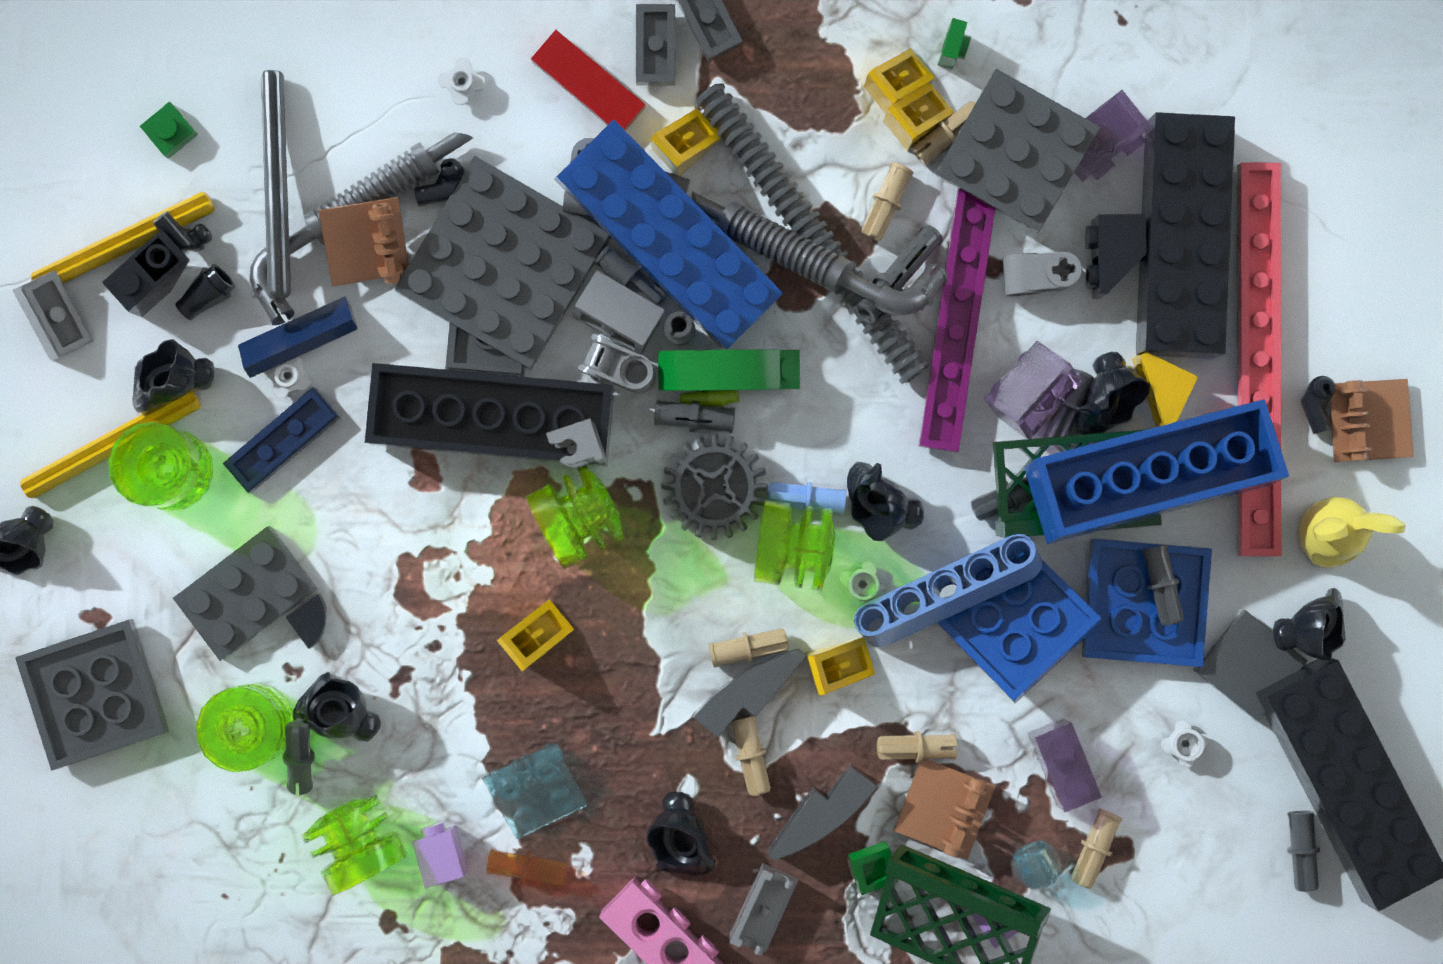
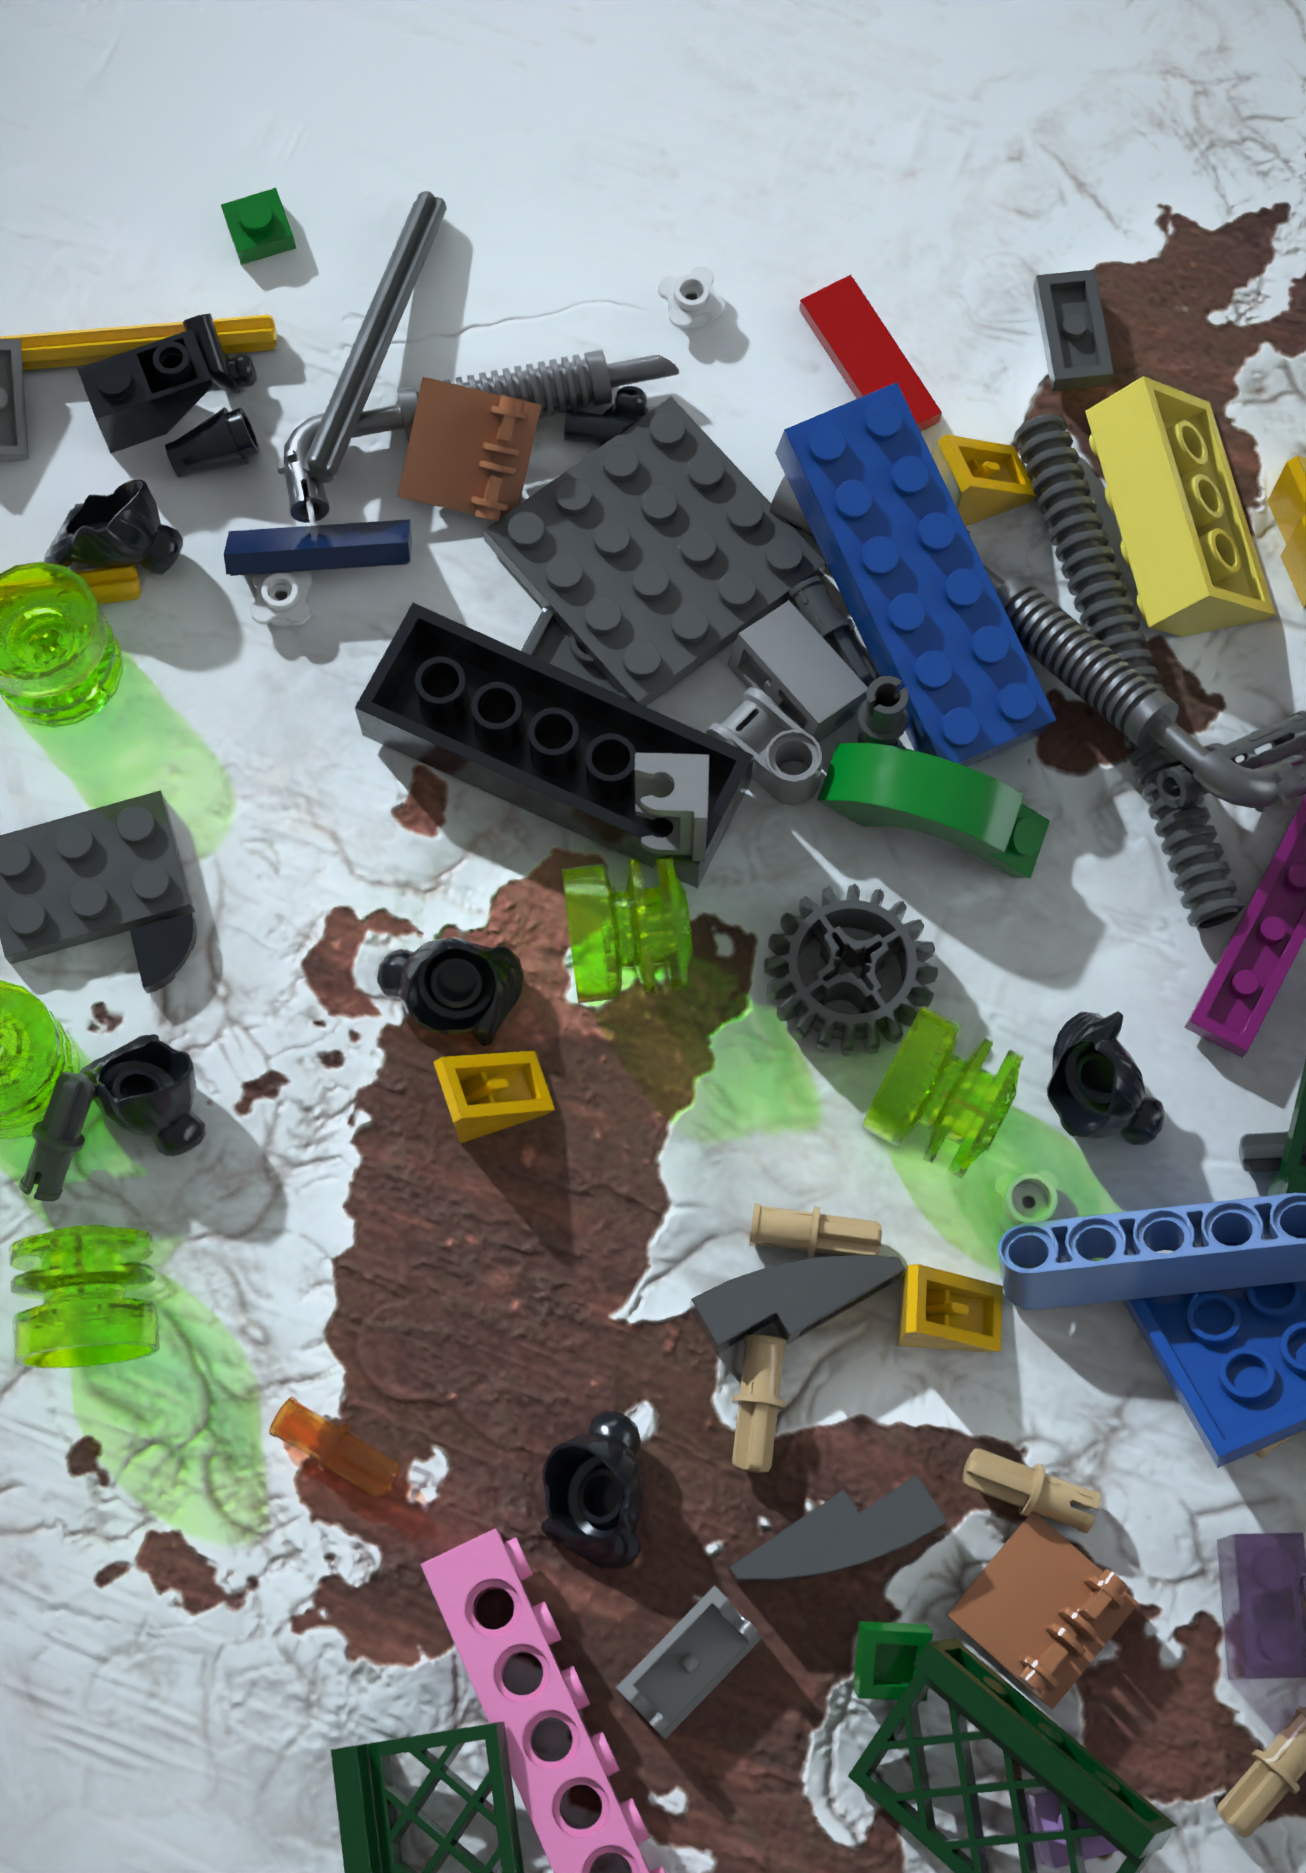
camera: 25 degrees right, 15 degrees down
dark blue tile [223,387,341,494] -> none
lavender brick [412,822,469,888] -> none
clear light blue hinge [482,743,588,840] -> none
dark grey plate [636,4,676,86] -> none
dark grey pin [654,400,735,433] -> none
lime piece [680,390,740,407] -> none
light blue axle [767,482,847,514] -> none
tan axle [861,162,914,241] -> none
clear light blue piece [1011,840,1062,889] -> none
none -> black hair [377,937,524,1046]
none -> light yellow slope [1085,376,1275,637]

